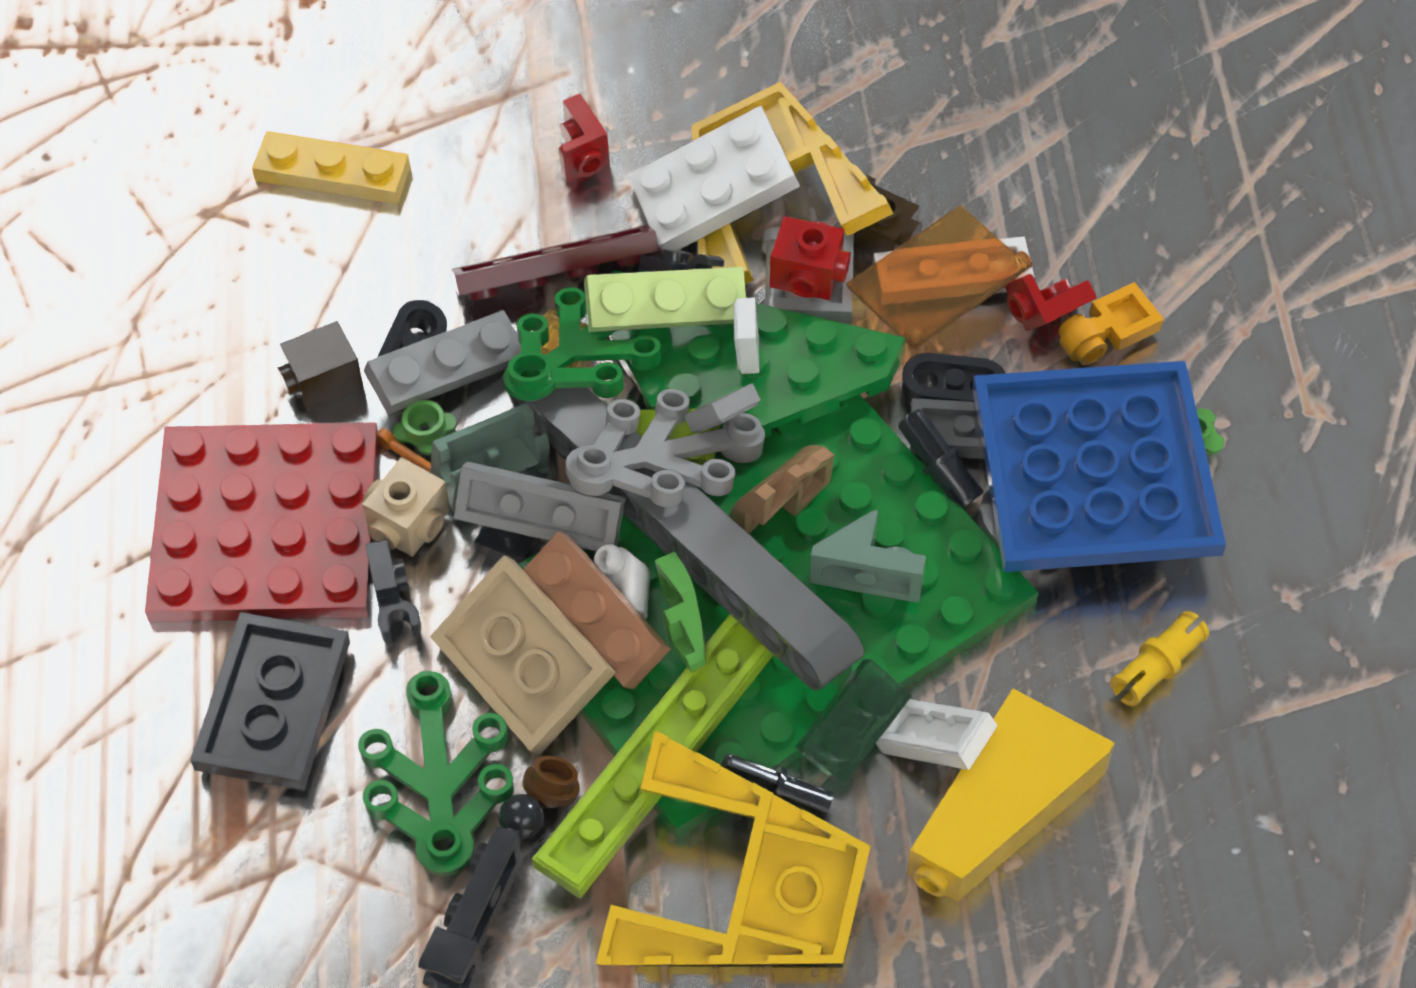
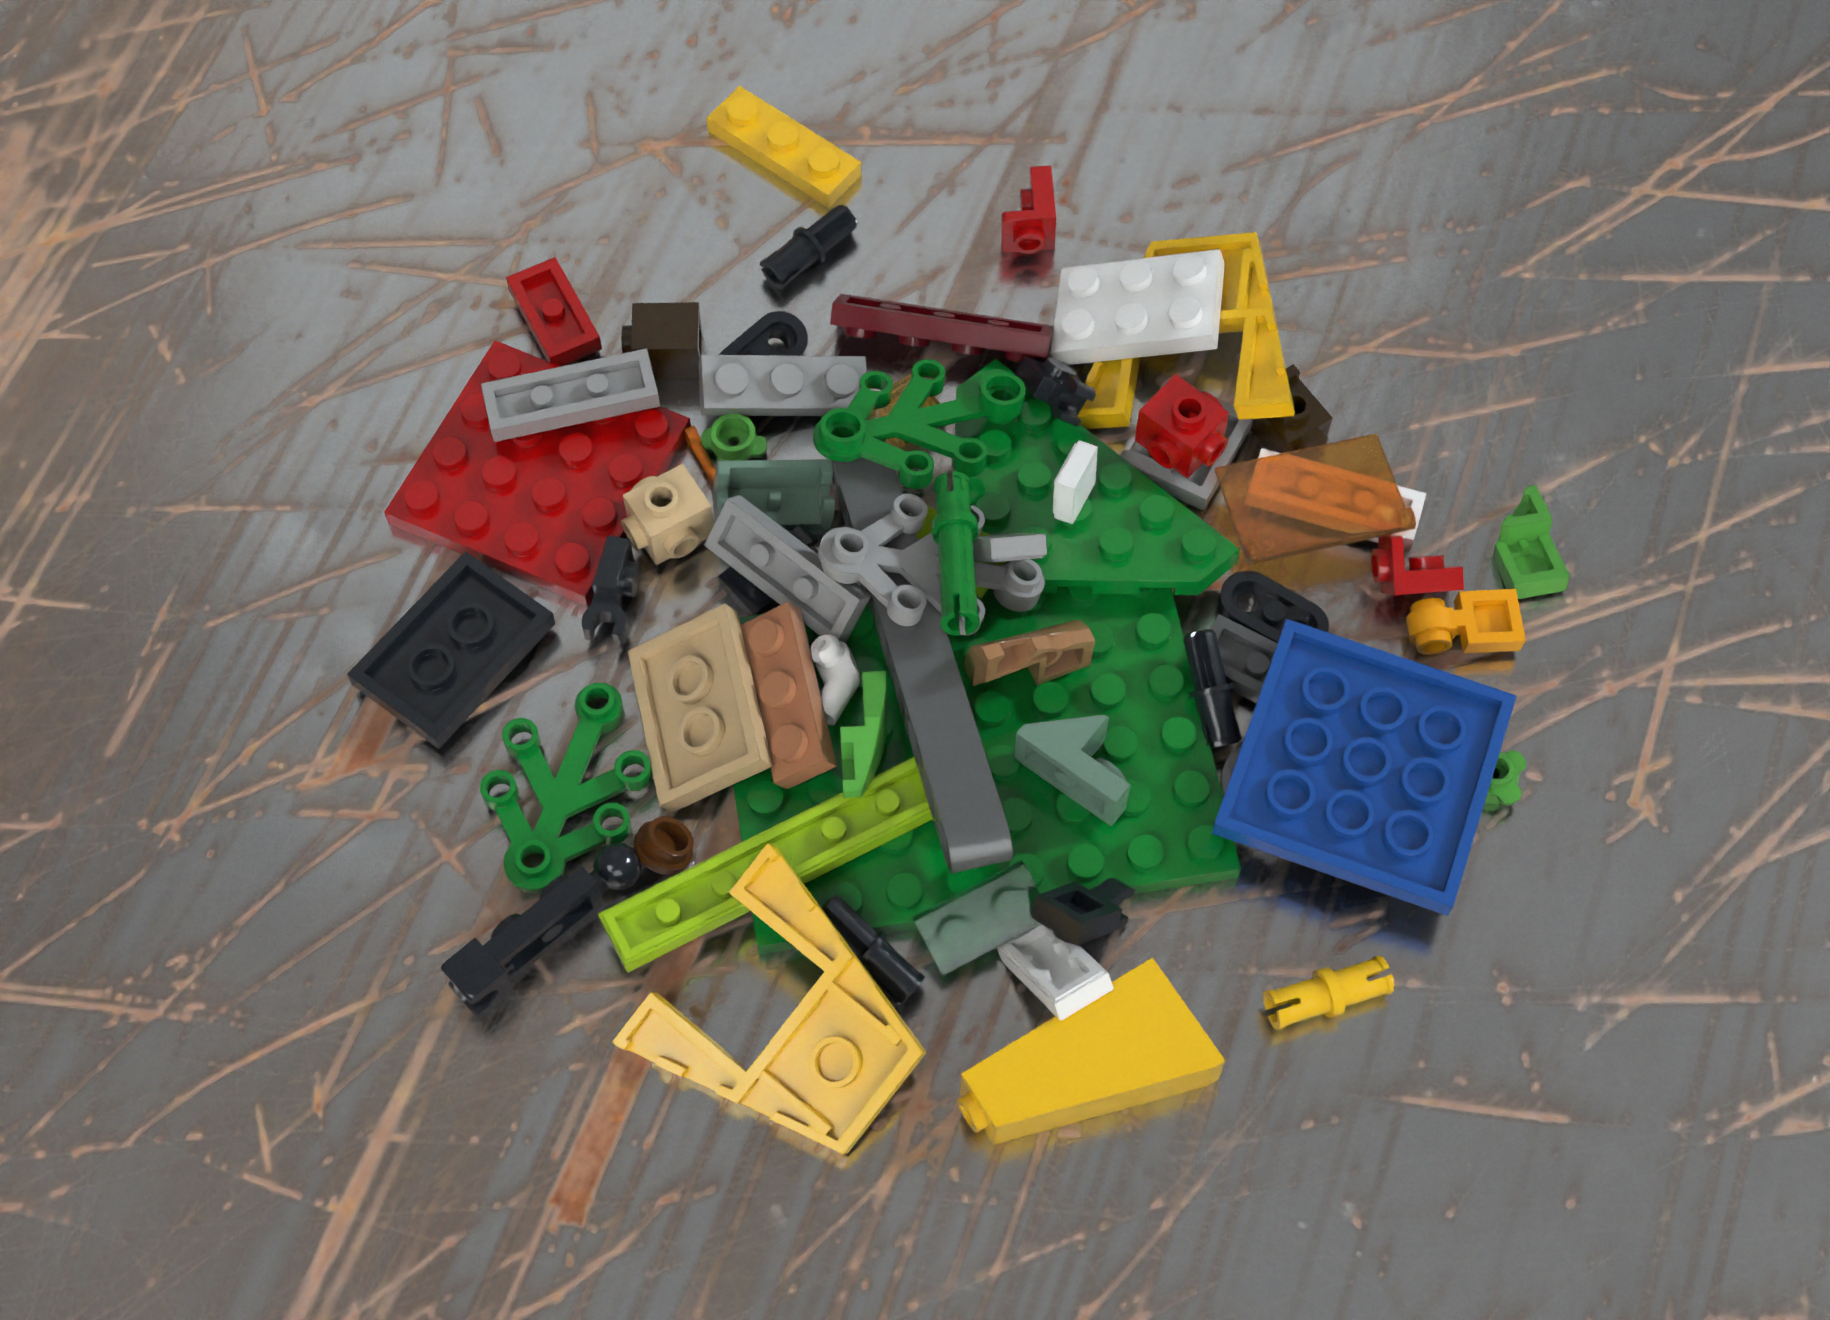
camera: 25 degrees right, 5 degrees up
yellowish green plate [584,267,746,332] -> none
none -> light grey plate [481,348,660,442]
none -> red plate [506,257,602,366]
none -> black axle [760,204,858,290]
none -> green pin [931,471,980,636]
none -> black plate [1031,878,1135,946]
none -> bright green slope [1493,485,1570,599]

